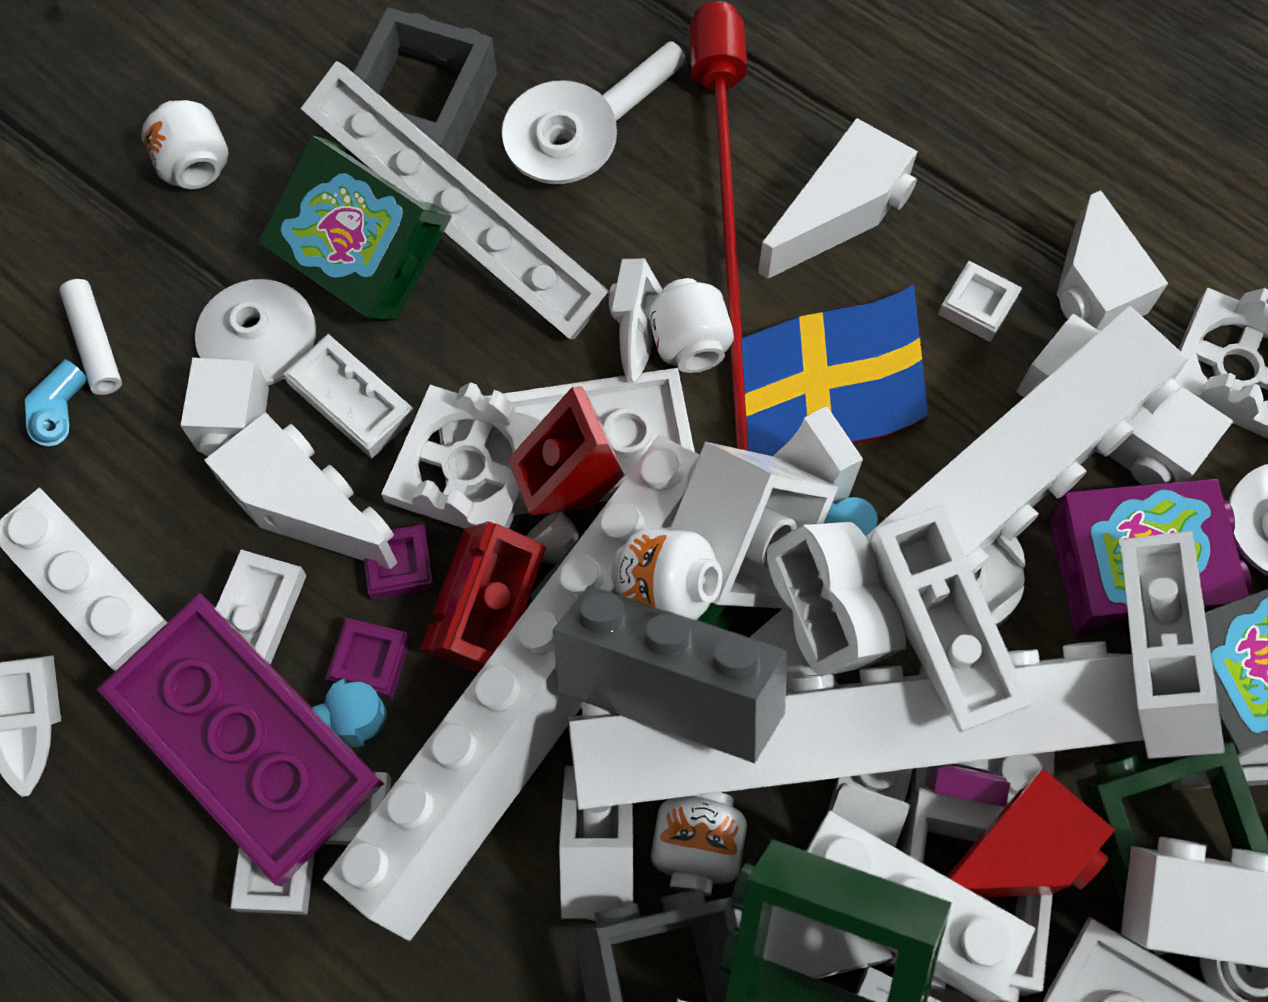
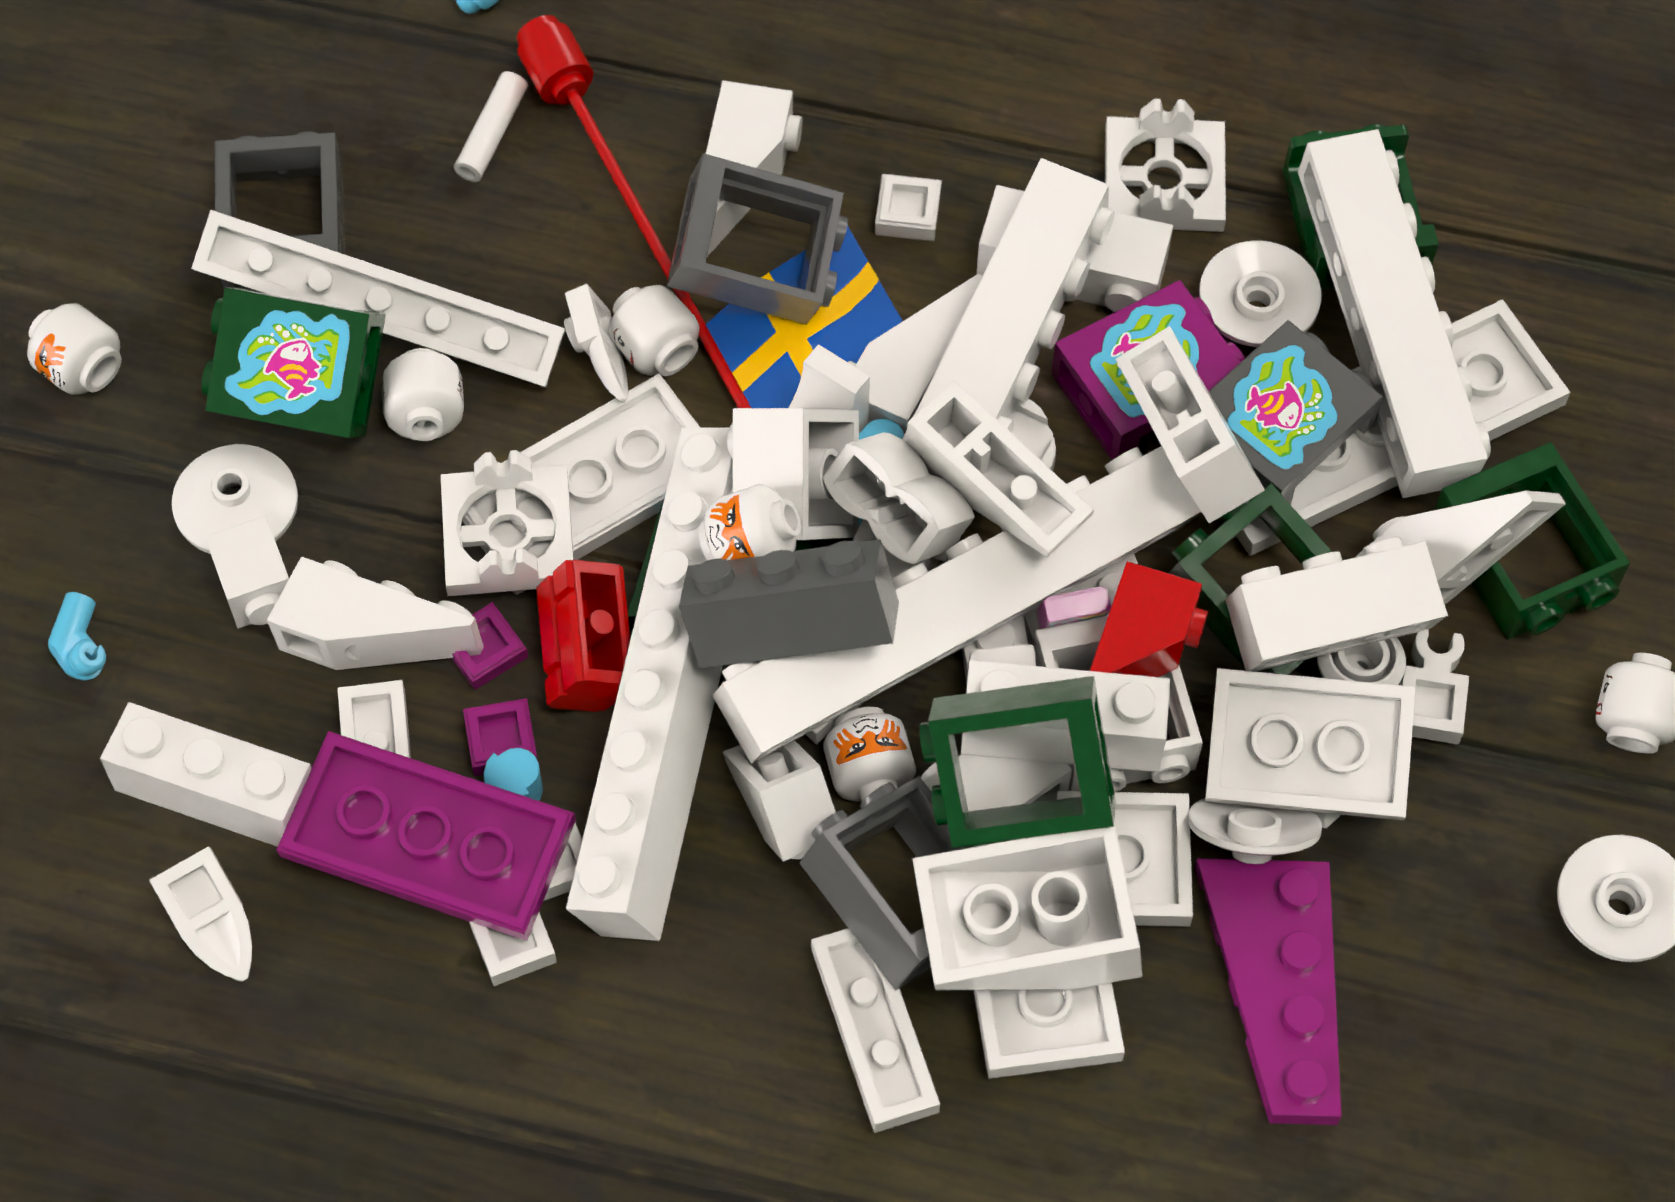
camera: 25 degrees left, 5 degrees down
white piece [59,279,122,395] -> none
white plate [283,334,416,459] -> none
white dish [502,81,617,184] -> none
red slope [507,386,625,515] -> none
white hinge [526,512,579,566] -> none
white slope [1057,190,1168,331] -> none
none -> white head [382,348,464,441]
none -> dark grey window [667,153,848,325]
none -> white slope [848,274,983,435]

